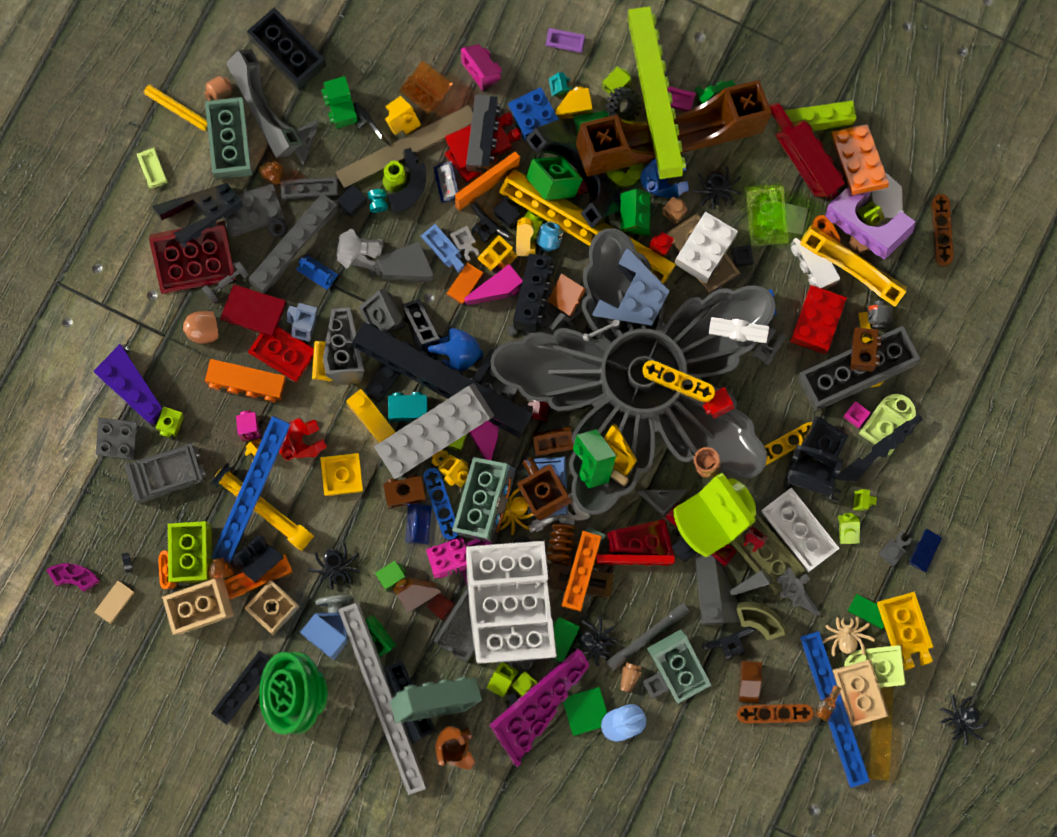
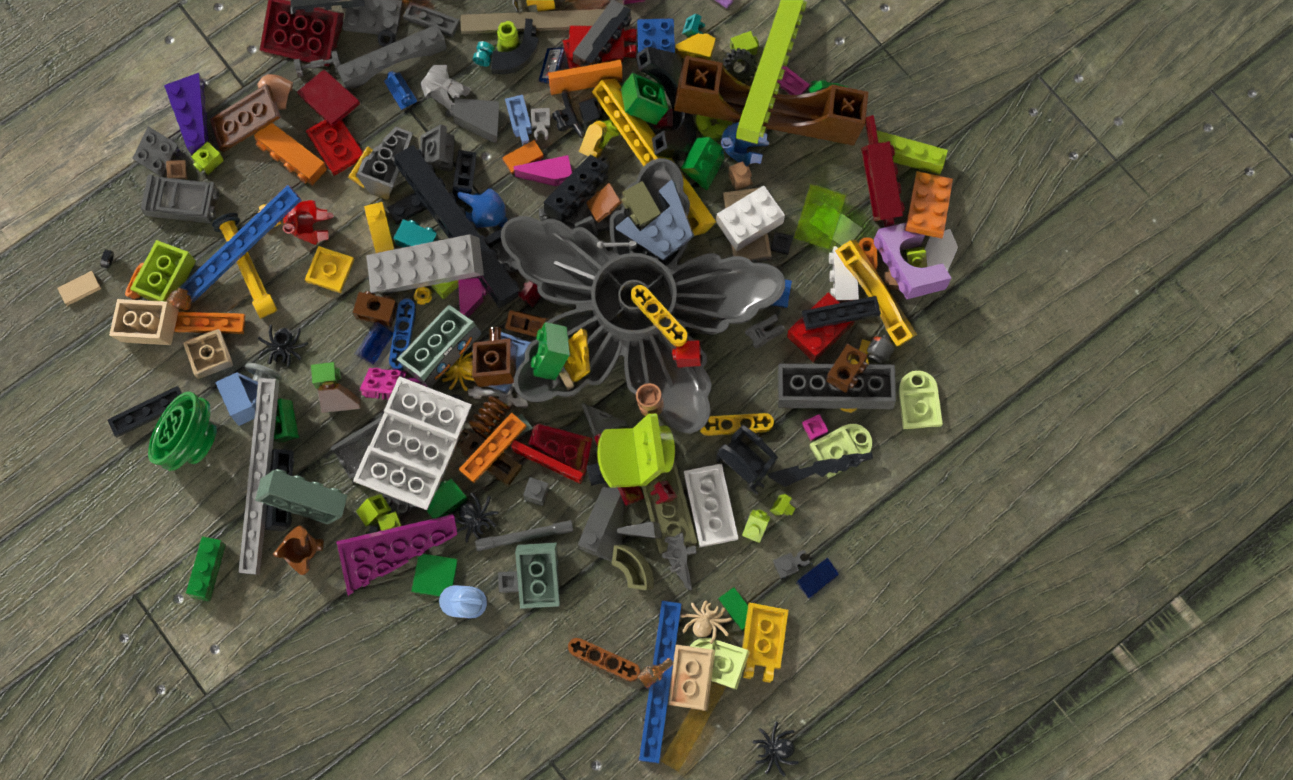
camera: 30 degrees right, 5 degrees down
magenta tile [46,563,101,592] -> none
black hinge [231,534,284,582] -> none
dark pink slope [236,410,261,441] -> none
sand blue brick [287,303,317,342] -> none
black brick [337,185,367,218] -> none
clear red tile [427,593,454,620] -> none
yellow brick [438,455,470,488] -> none
yellow brick [477,235,517,271] -> none
dark azure head [536,222,563,251] -> none
medium nougat cone [620,662,642,693] -> none
red brick [649,231,674,258] -> none
black animal [693,166,742,210] -> none
black piece [701,626,757,661] -> none
white piece [709,317,769,343] -> none
reddish brown slope [738,661,762,703] -> none
black tile [801,416,849,469] -> none
reddish brown beam [931,194,954,267] -> none
none -> medium nougat tile [166,160,187,180]
none -> green brick [186,536,226,602]
none -> reddish brown tile [210,84,281,152]
none -> dark grey brick [523,477,549,506]
none -> olive brick [621,181,661,229]
none -> black tile [801,296,881,331]
none -> yellowish green tile [898,371,943,429]

